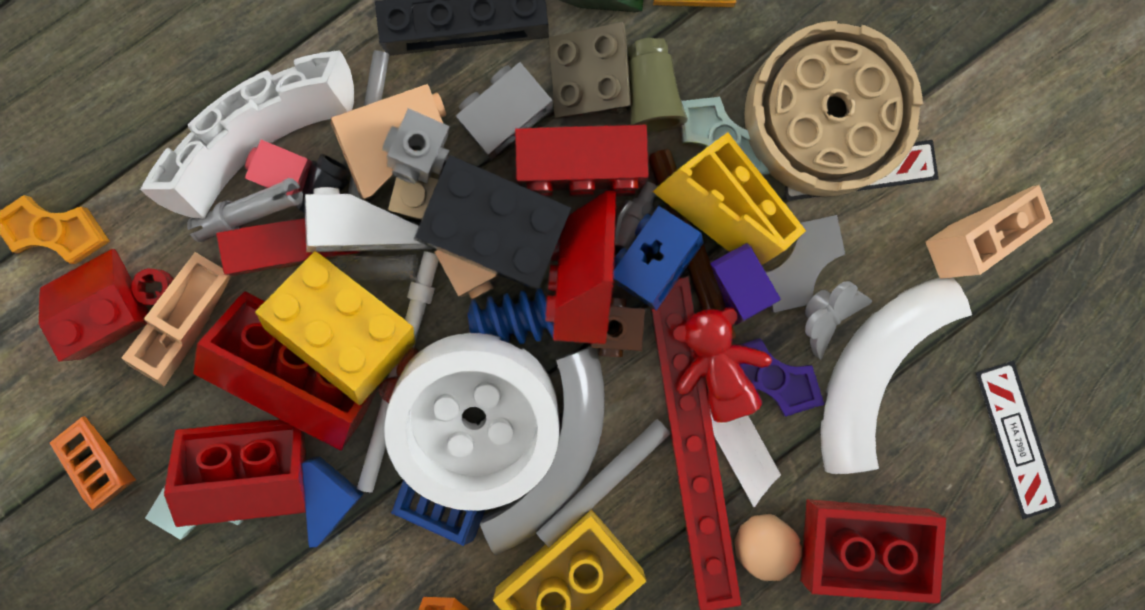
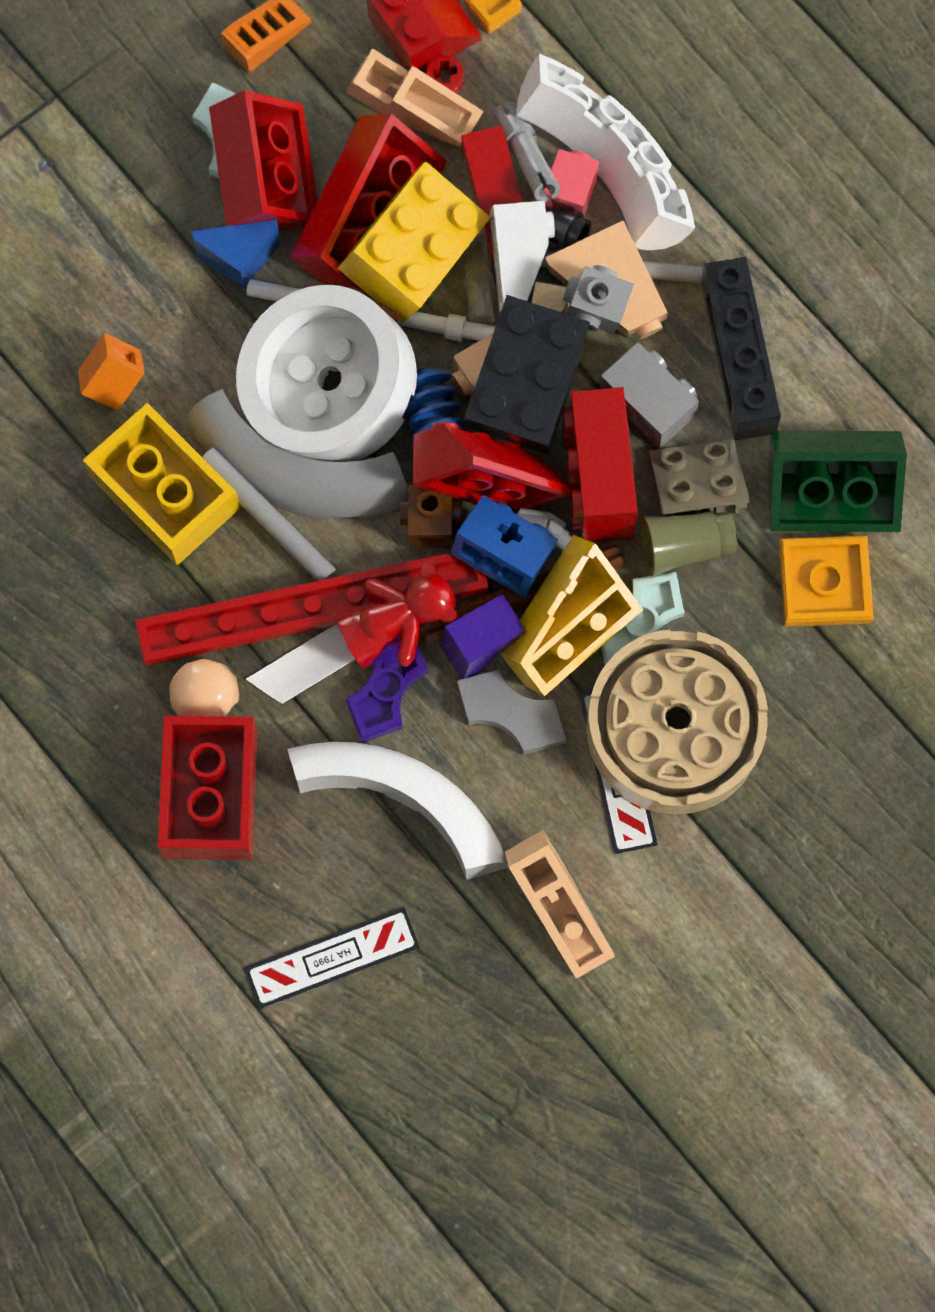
camera: 90 degrees right, 15 degrees down
blue slope [391,480,485,546] -> none
light grey animal [805,281,872,360] -> none

